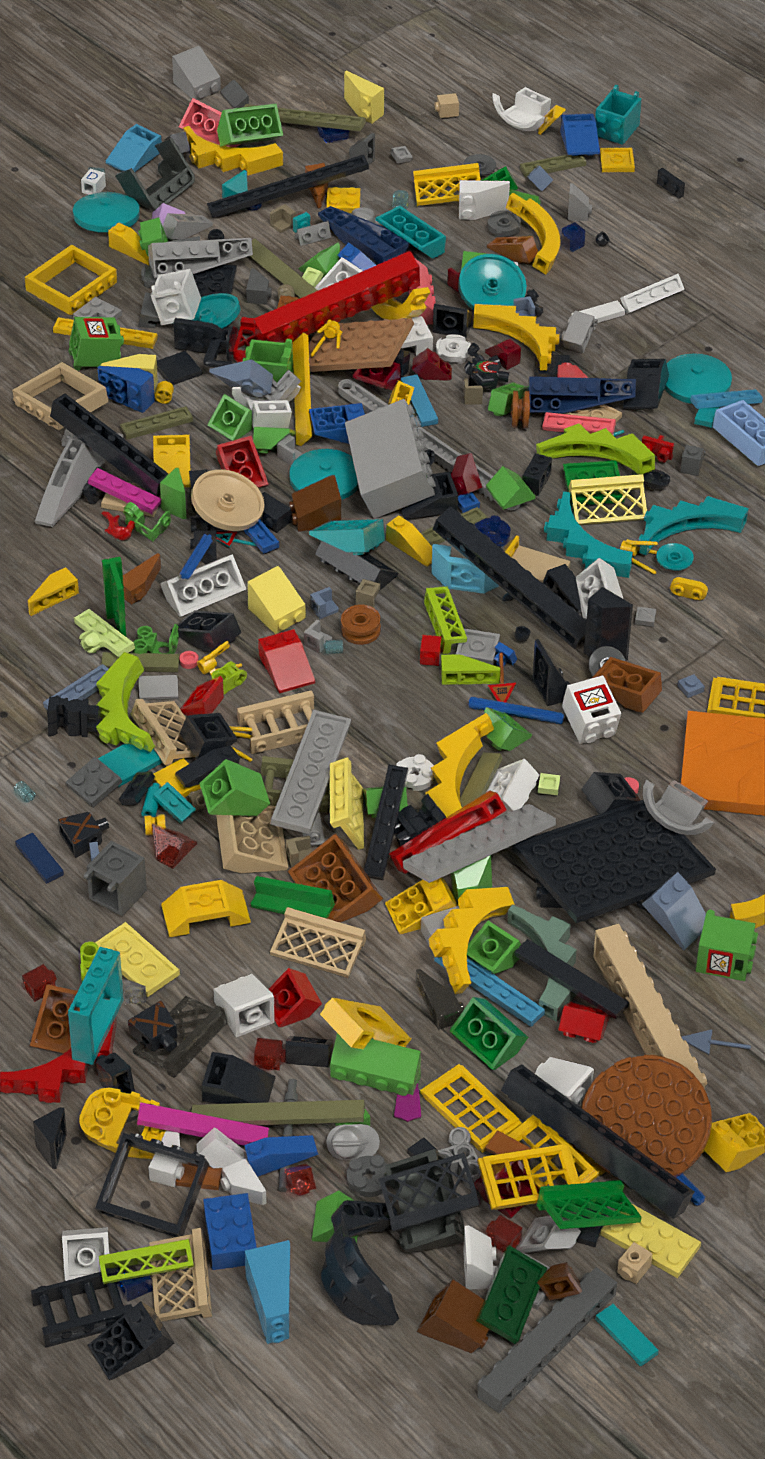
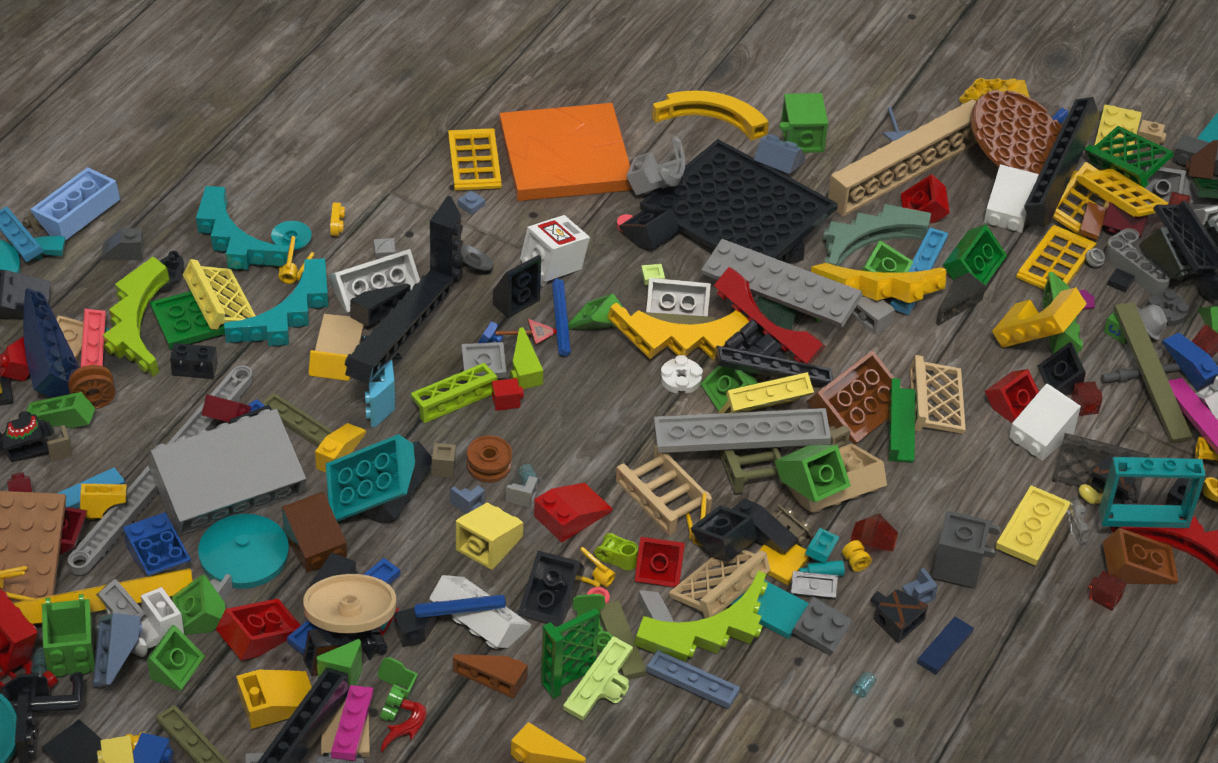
camera: 110 degrees left, 0 degrees up
black hips [47,695,100,737] -> none
lime piece [80,942,99,982] -> none
yellow slope [161,880,251,937] -> none
black slope [202,1052,276,1104] -> none
yellow slope [385,877,458,935] -> none
clear blue plate [475,515,511,547] -> none
bright green slope [486,466,535,510] -> none
black hinge [515,626,531,642] -> none
black tile [515,939,629,1019] -> none
dark orange slope [591,657,662,713] -> none
red hips [642,435,674,463] -> none

